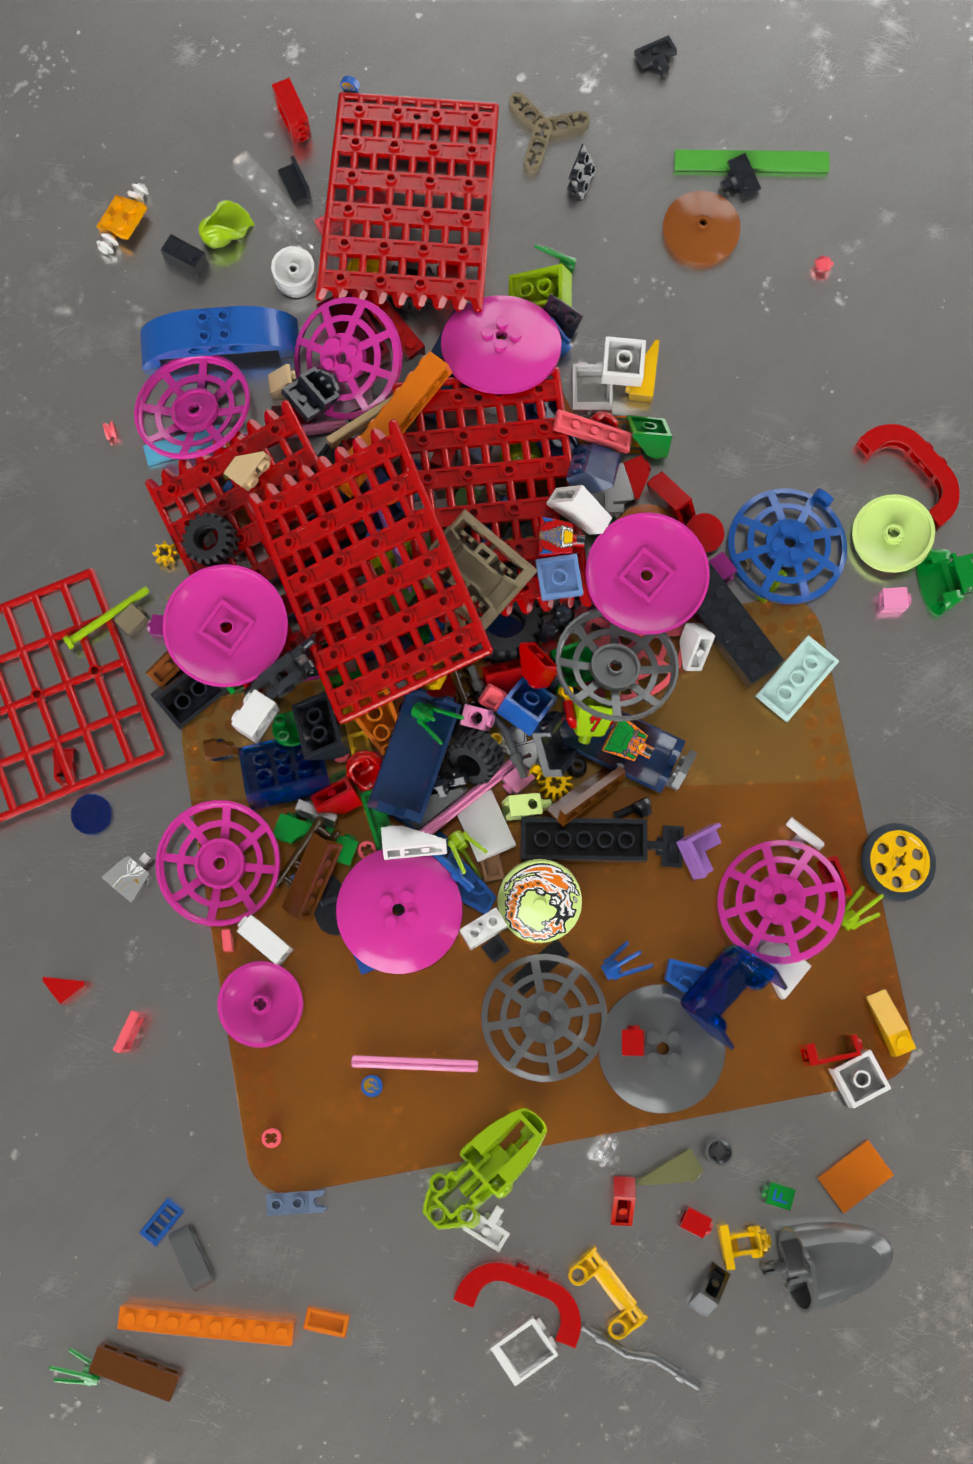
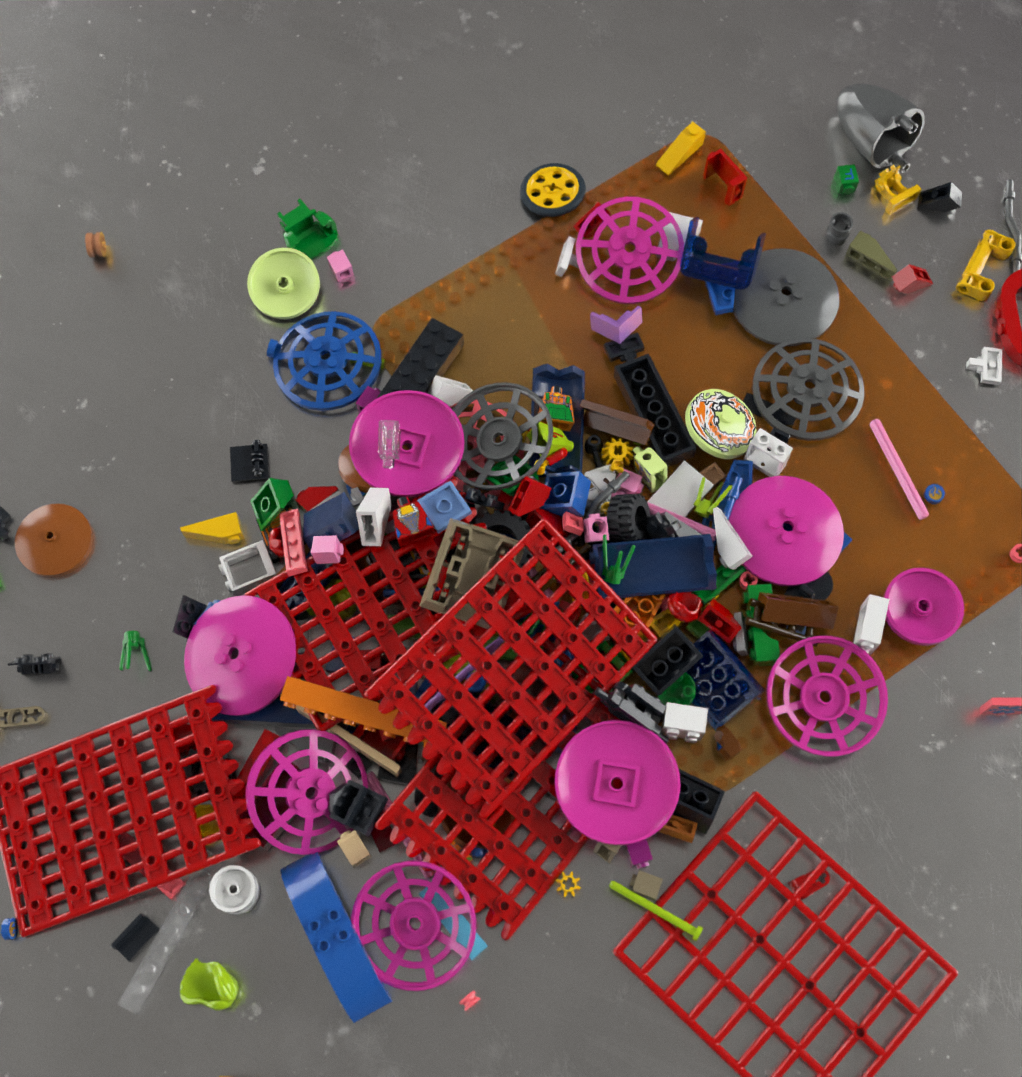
camera: 110 degrees left, 10 degrees down
red slope [42,977,89,1005] -> none
clear blue tile [71,794,113,835] -> none
light grey torso [101,852,153,904] -> none
black brick [161,234,208,278] -> none
black tyre [182,513,239,567] -> none
coral tile [221,929,234,952] -> none
tan slope [224,451,272,492] -> none
red window [272,77,311,144] -> none
lime piece [422,1108,547,1229] -> none
lime slope [508,264,572,309] -> none
black panel [532,711,578,777] -> none
clear wheel [589,1132,619,1167] -> none
blue plant [600,941,654,980] -> none
white brick [601,336,646,387] -> none
black bar [613,796,652,819] -> none
red brick [622,1025,645,1056] -> none
red slope [646,471,696,526] -> none
dark grey hinge [666,749,697,792] -> none
red brick [678,1205,713,1239] -> none
red piece [686,513,725,553] -> none
light aqua tile [755,635,839,722] -> none
coral plate [814,256,834,271] -> none
orange tile [817,1139,894,1214] -> none
white brick [828,1050,891,1108] -> none
lime plant [842,886,884,931] -> none
red arch [856,424,960,532] -> none
none -> black hinge [230,440,269,482]
none -> bright pink brick [311,535,344,564]
none -> clear torso [378,420,401,469]

